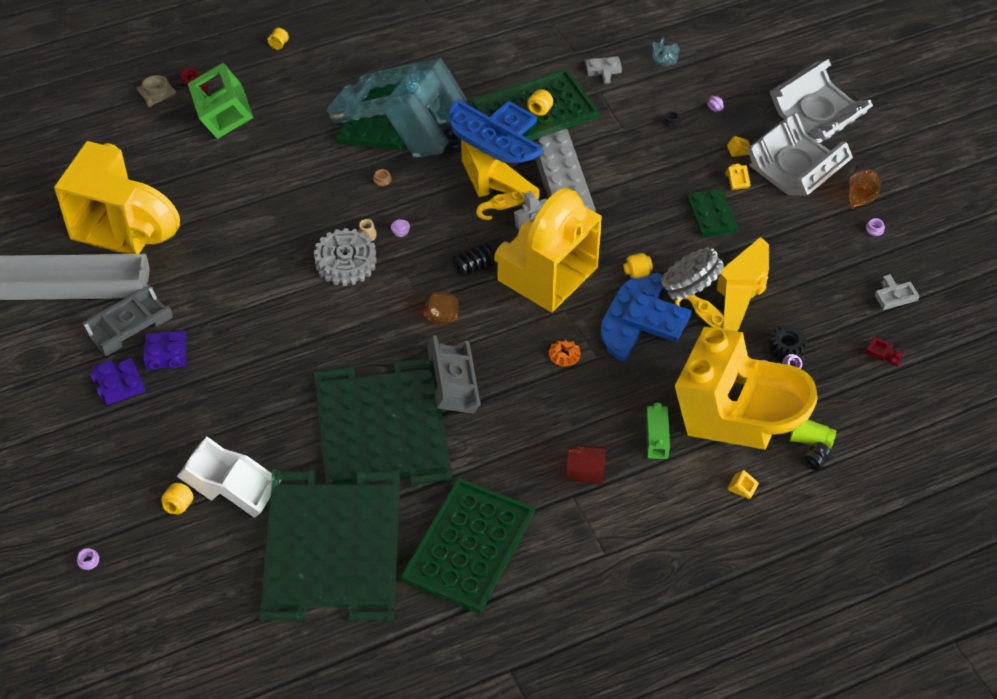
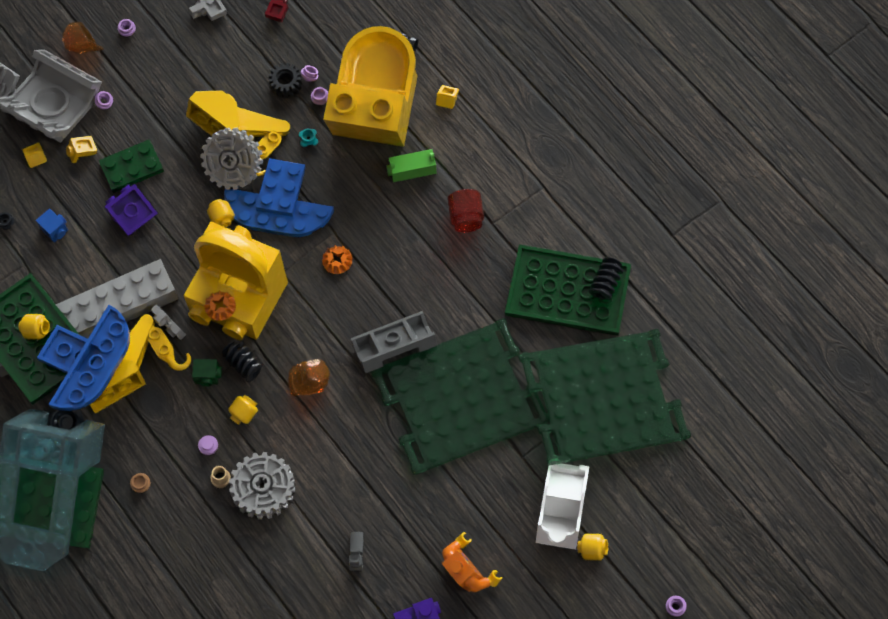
camera: 100 degrees left, 15 degrees up
none -> blue brick [36,209,68,242]
none -> lavender plate [94,91,113,109]
none -> dark purple plate [104,184,158,236]
none -> dark green brick [192,359,222,387]
none -> orange gear [204,290,236,321]
none -> yellow head [228,395,258,424]
none -> dark grey bar [349,532,364,571]
none -> orange torso [442,532,502,592]
none -> black piece [588,257,624,300]

